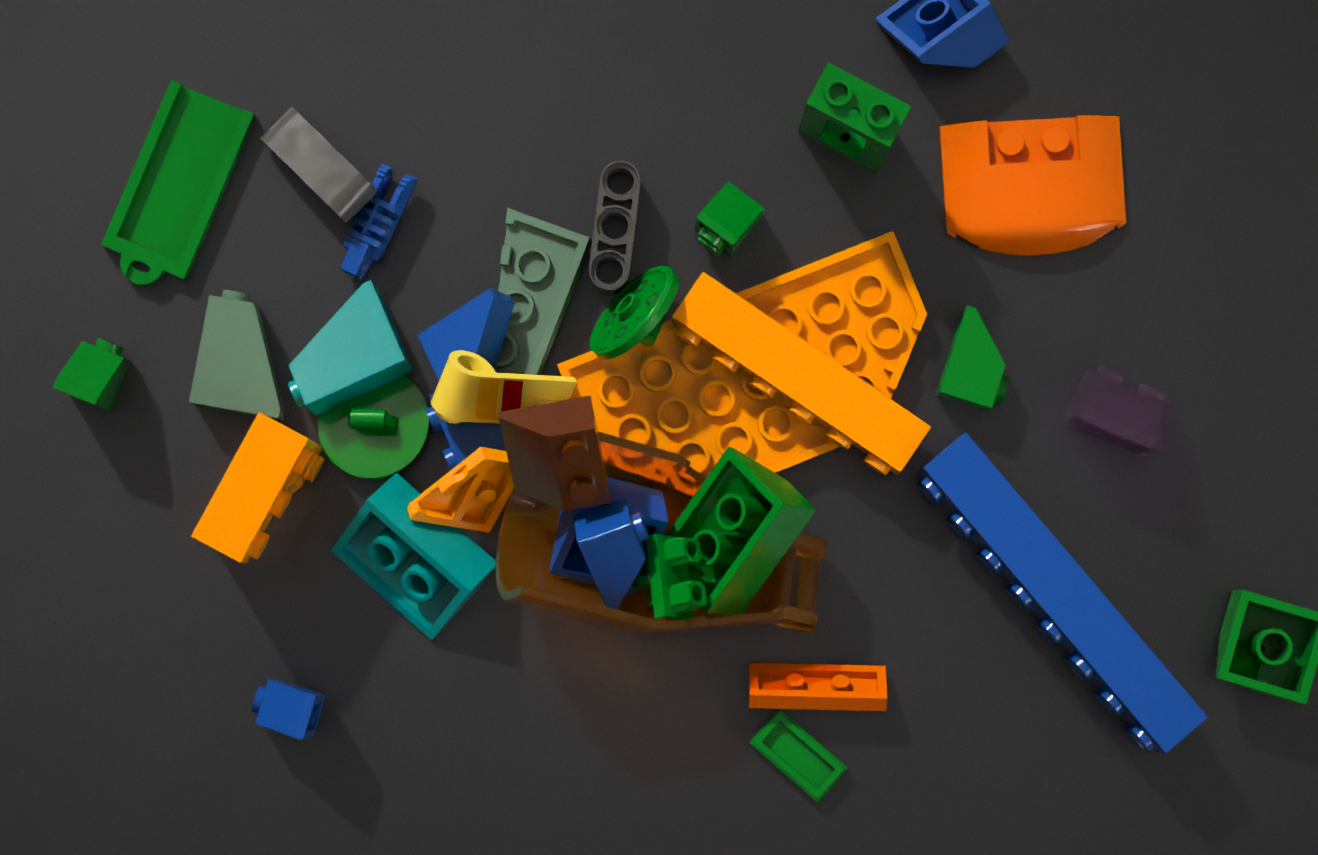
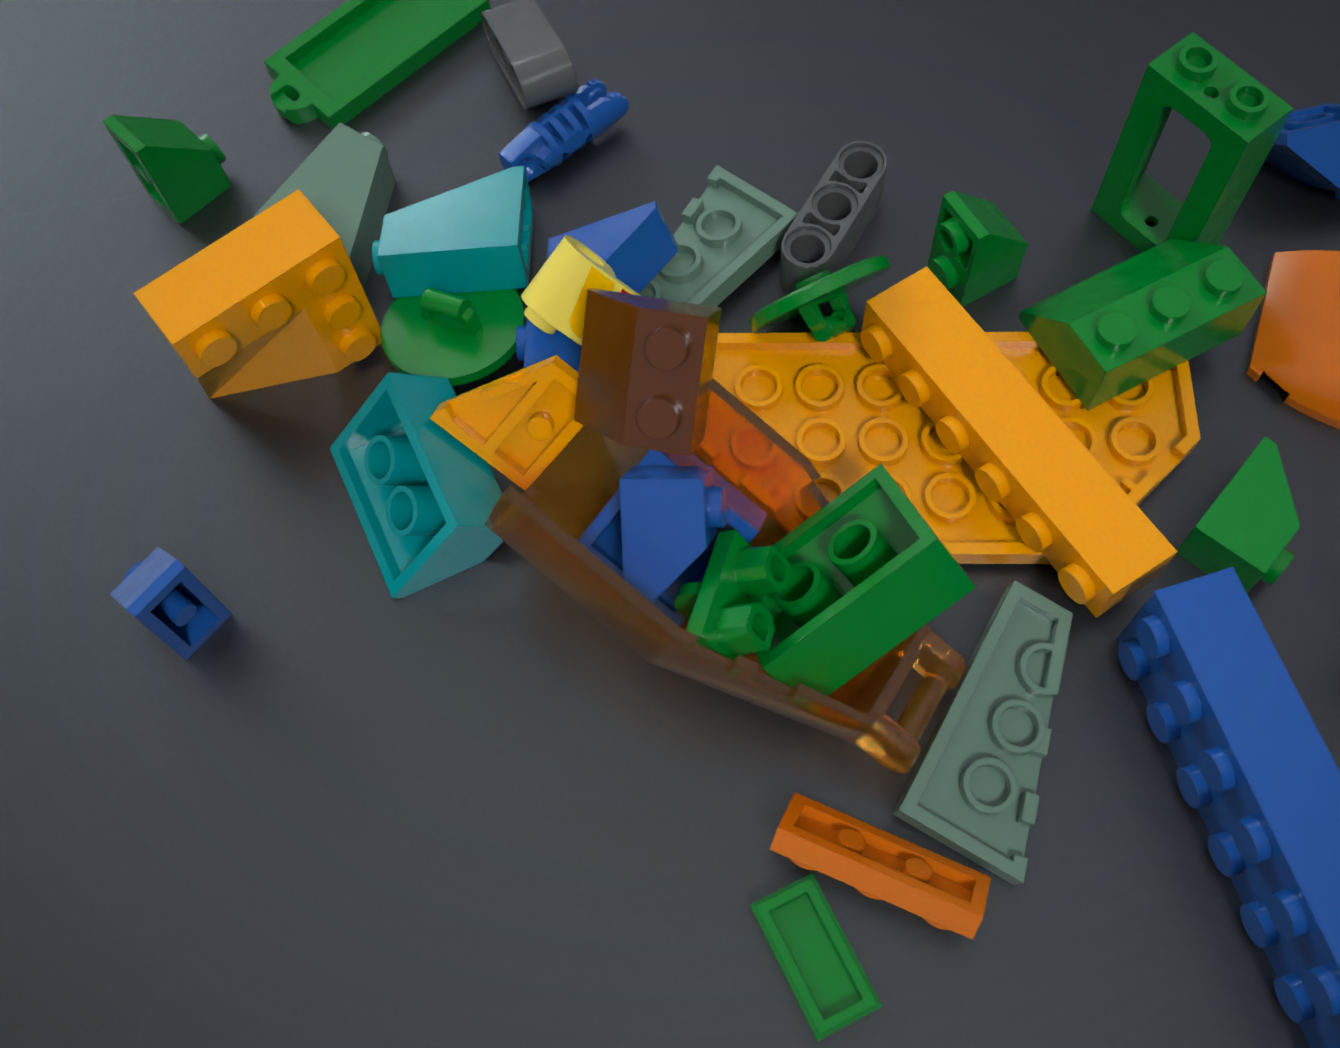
camera: 30 degrees right, 20 degrees down
none -> sand green wing [892,580,1073,886]
none -> green slope [1018,238,1267,411]

